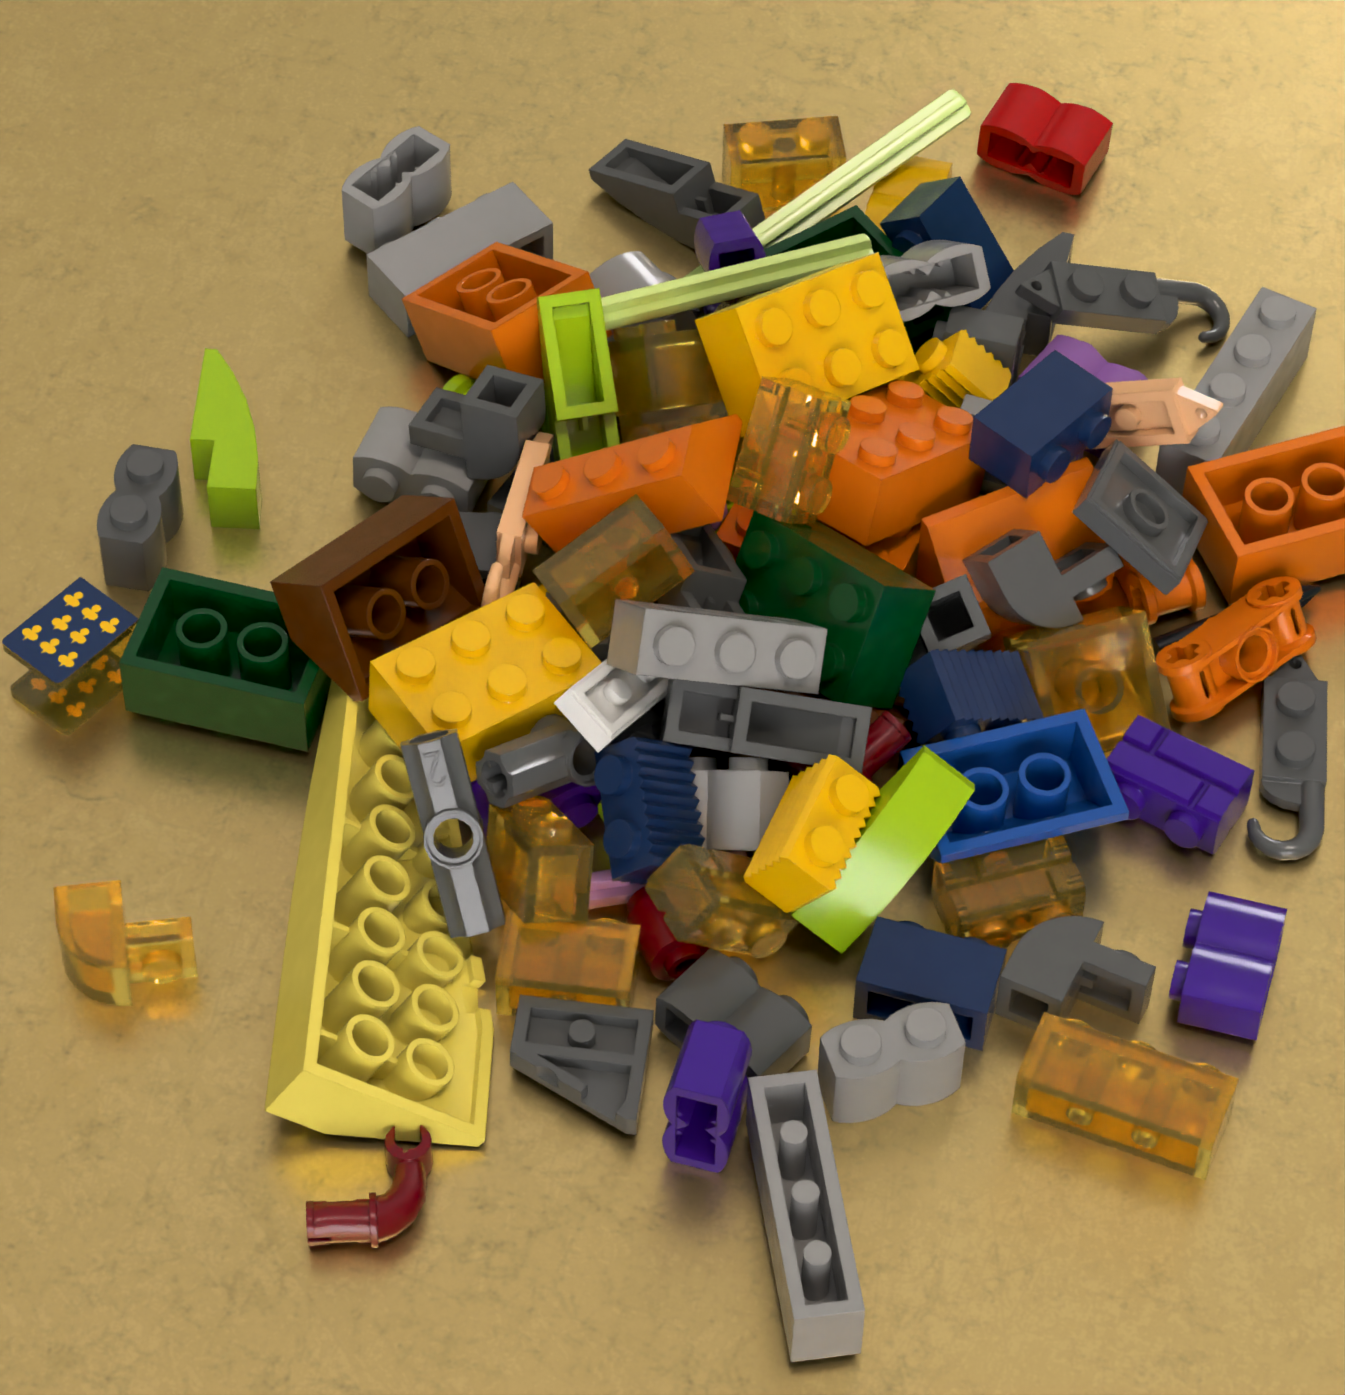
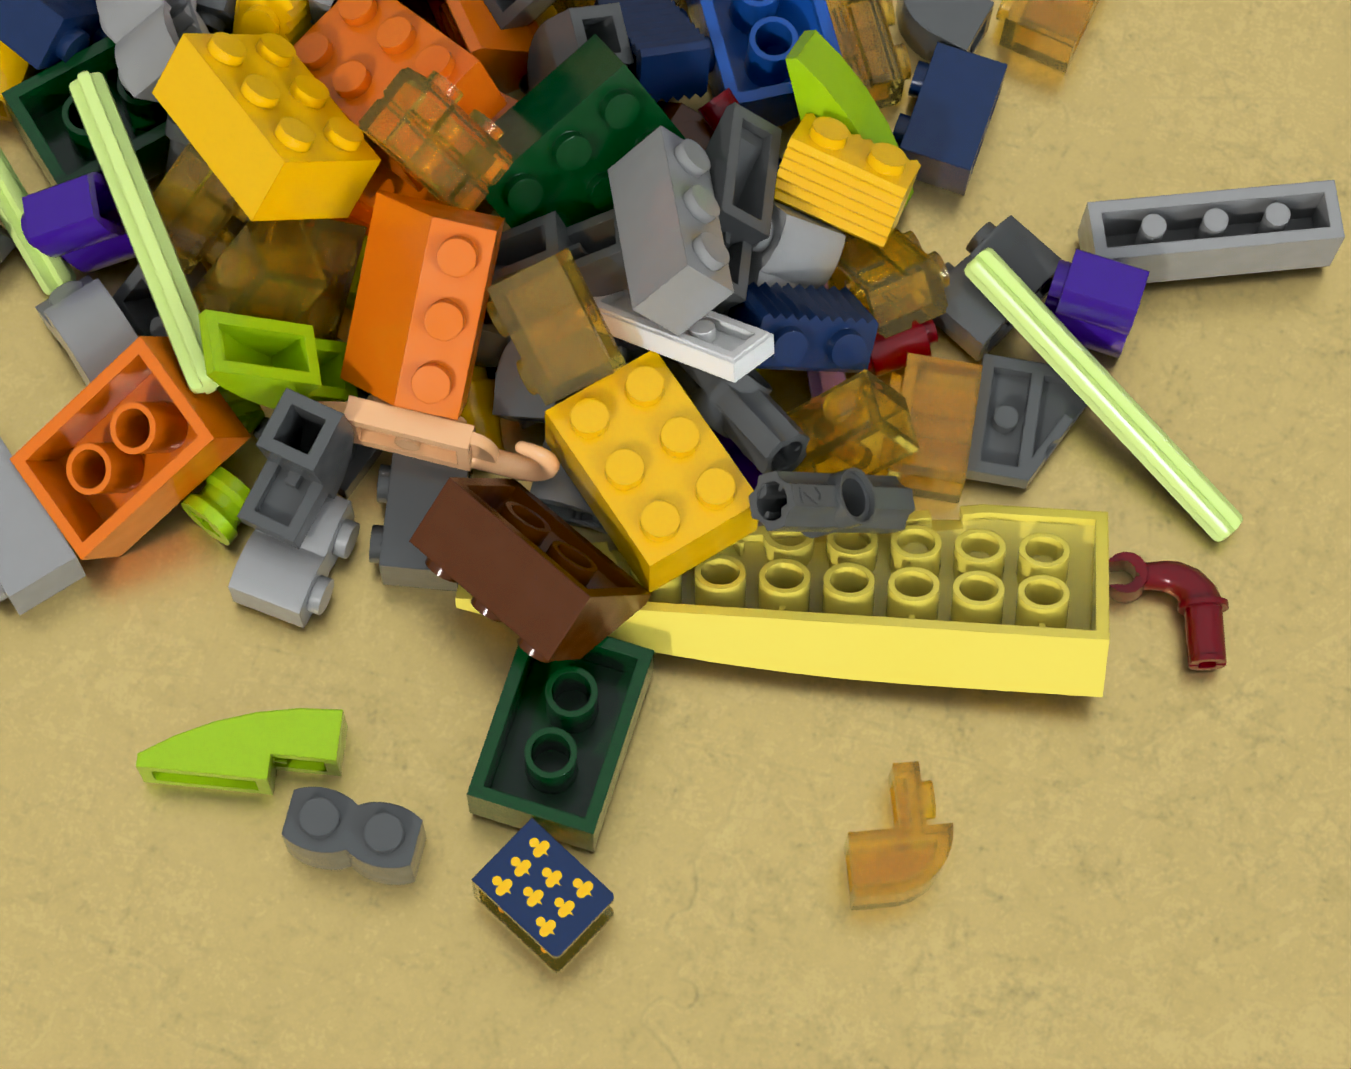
camera: 90 degrees left, 20 degrees up
light grey brick [817,1002,966,1123] -> none
none -> yellowish green axle [964,247,1243,542]

